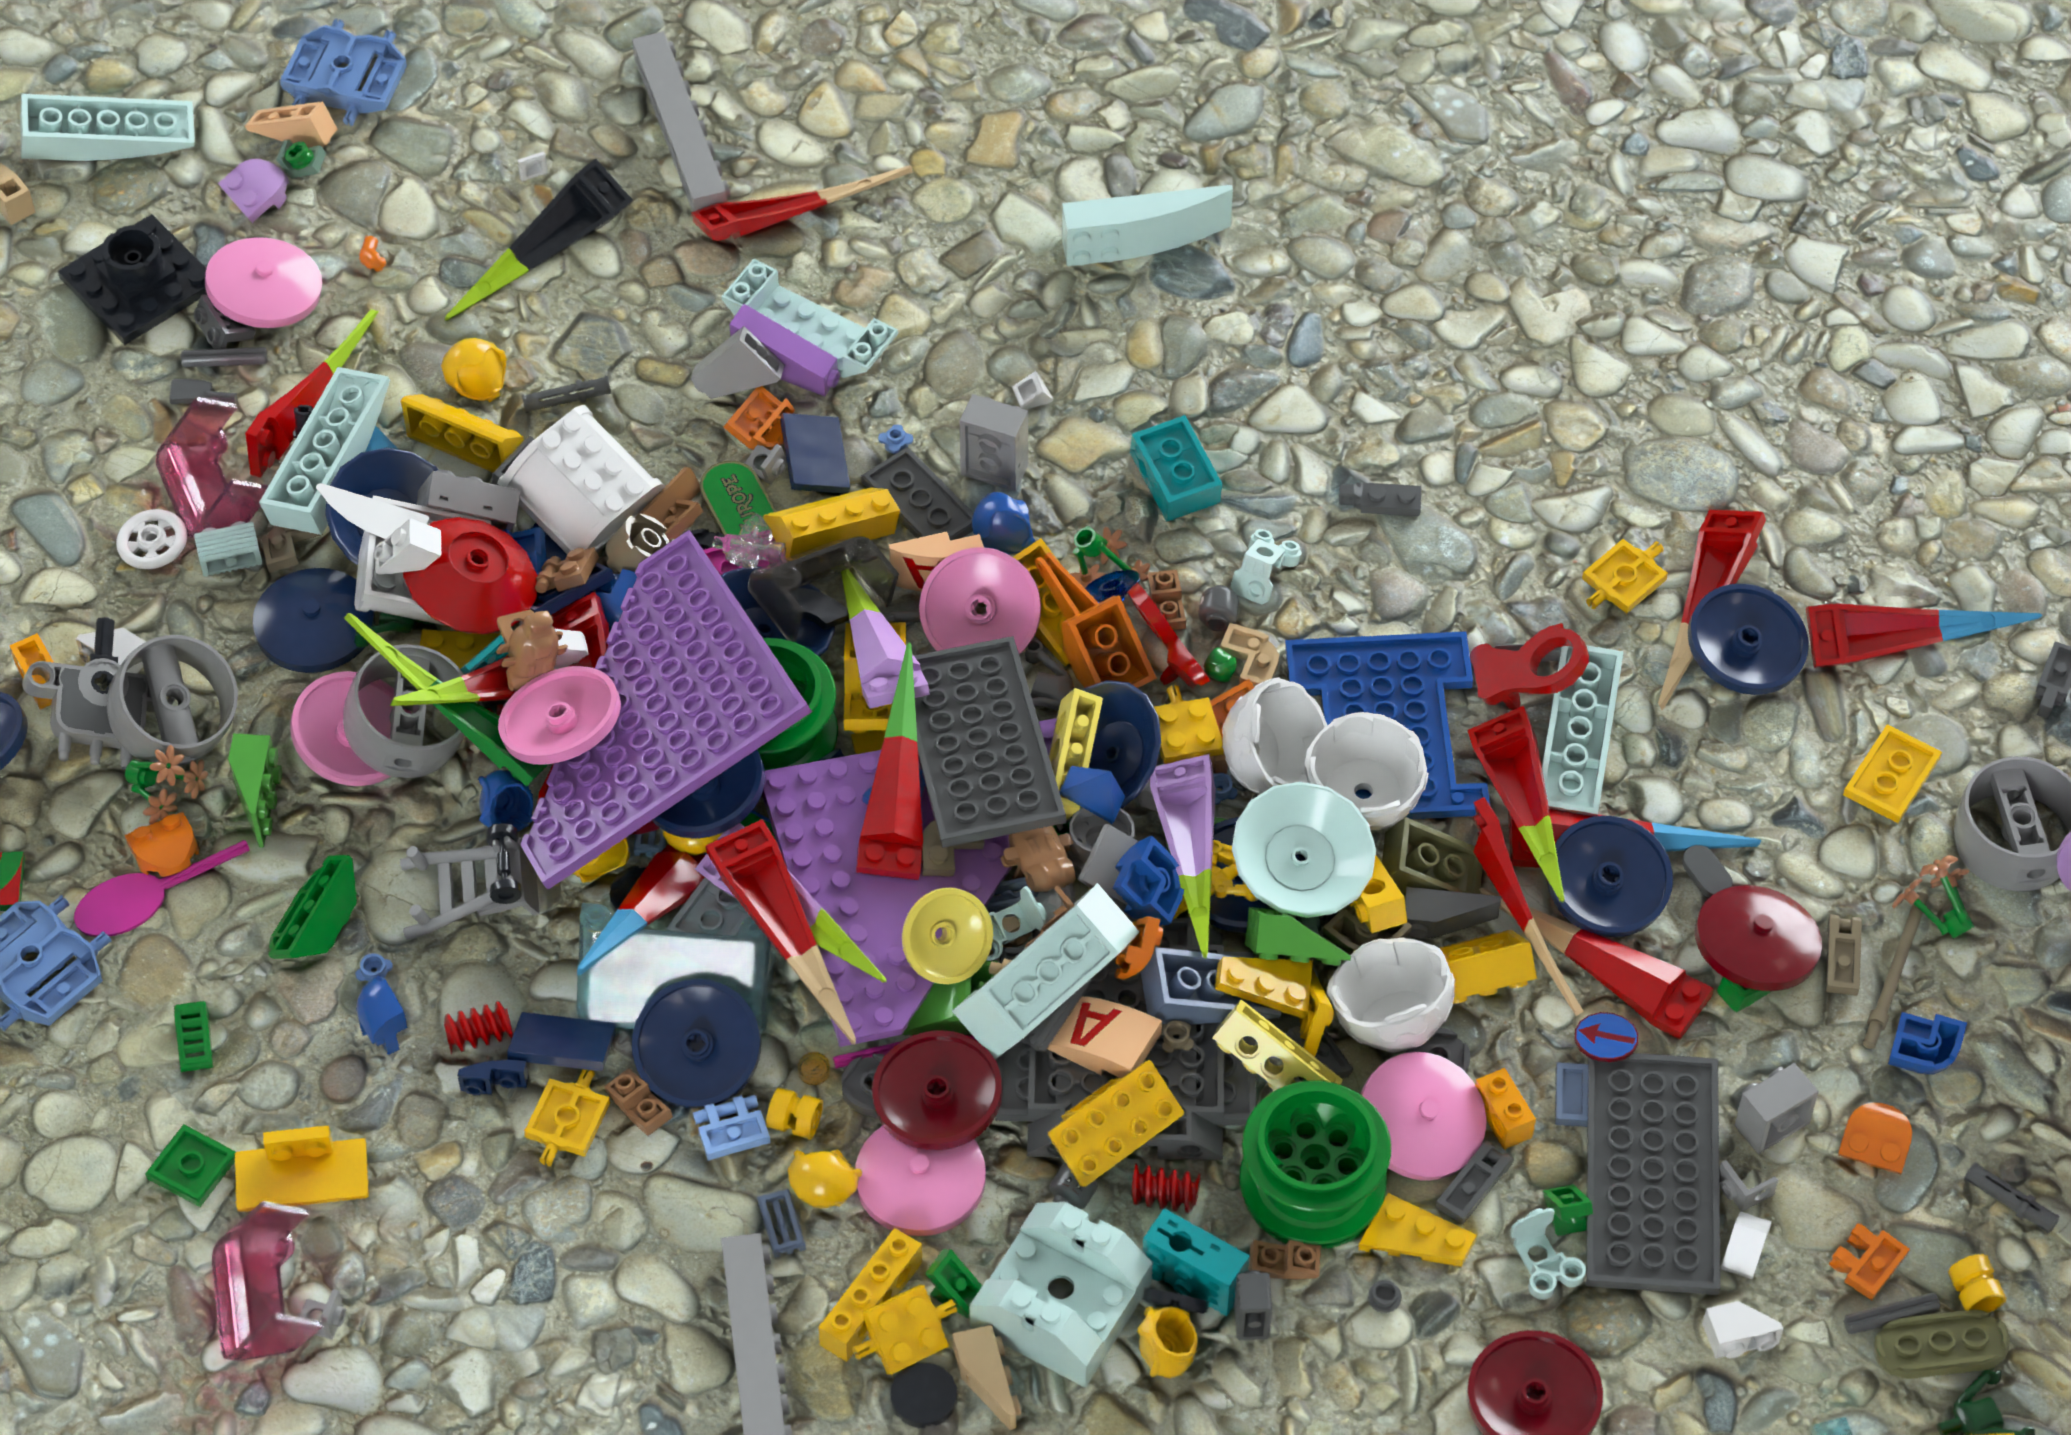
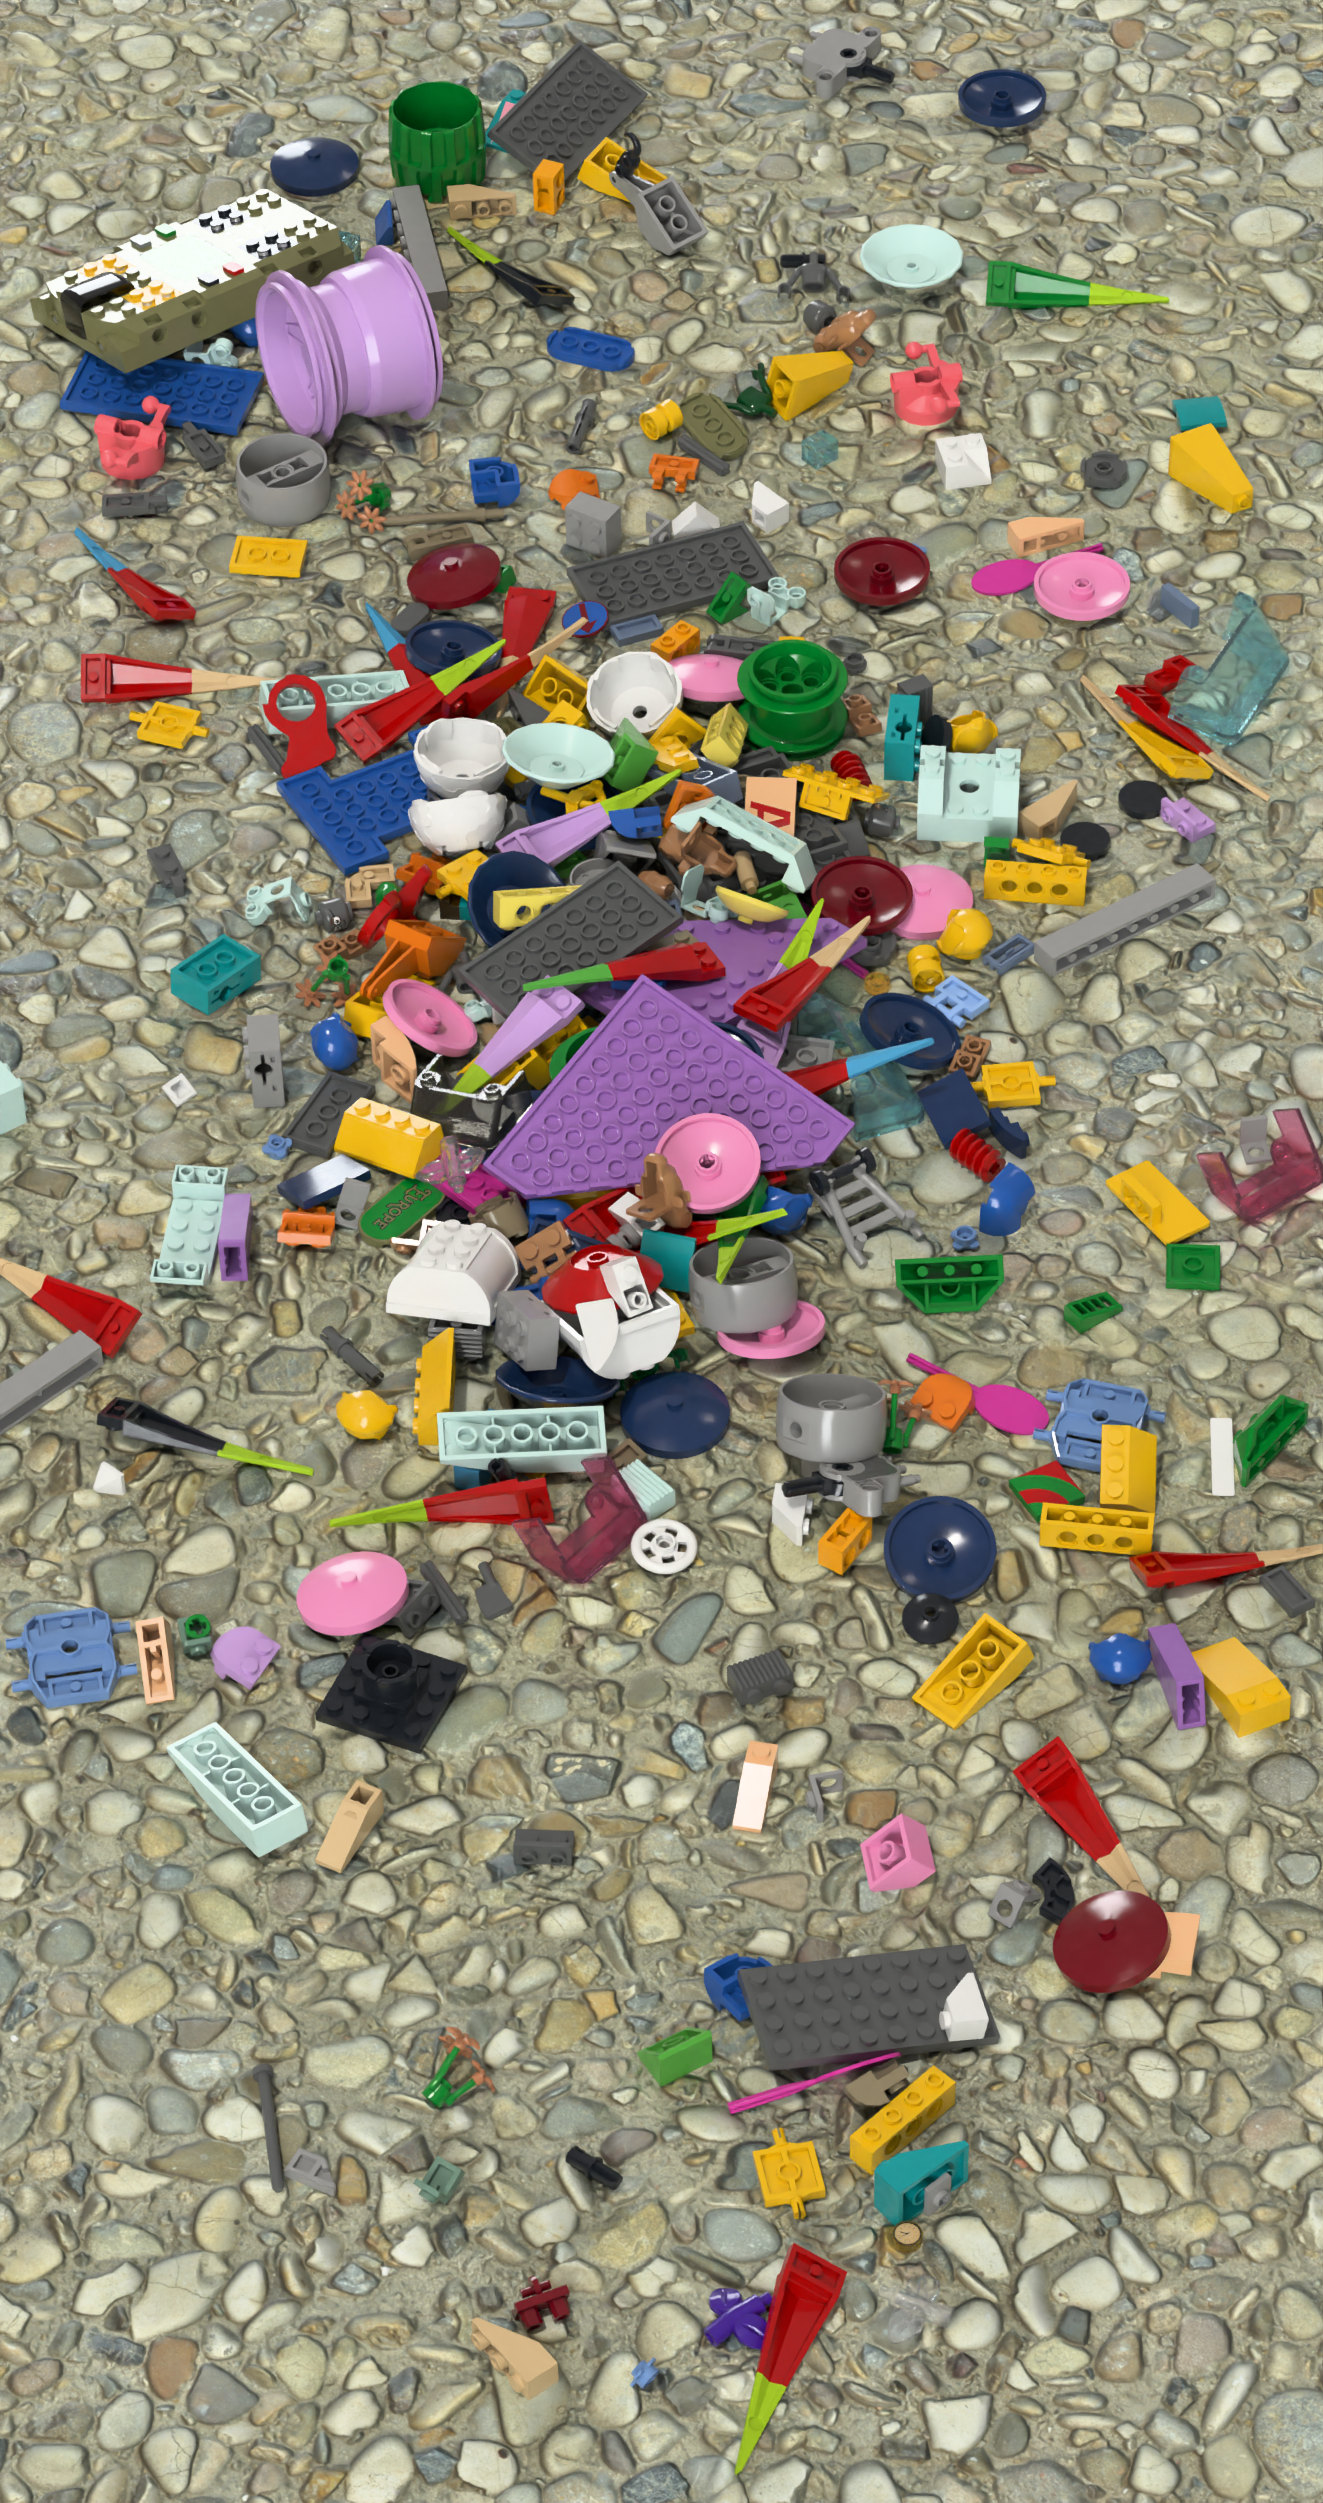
camera: 115 degrees left, 10 degrees down
bright green slope [228,733,282,848] -> none
orange arm [359,235,386,272] -> none
light grey slope [690,326,785,399] -> none
blue slope [1059,766,1125,824] -> none
clear blue dish [1085,570,1141,603] -> none
dark blue dish [1688,584,1809,695] -> none

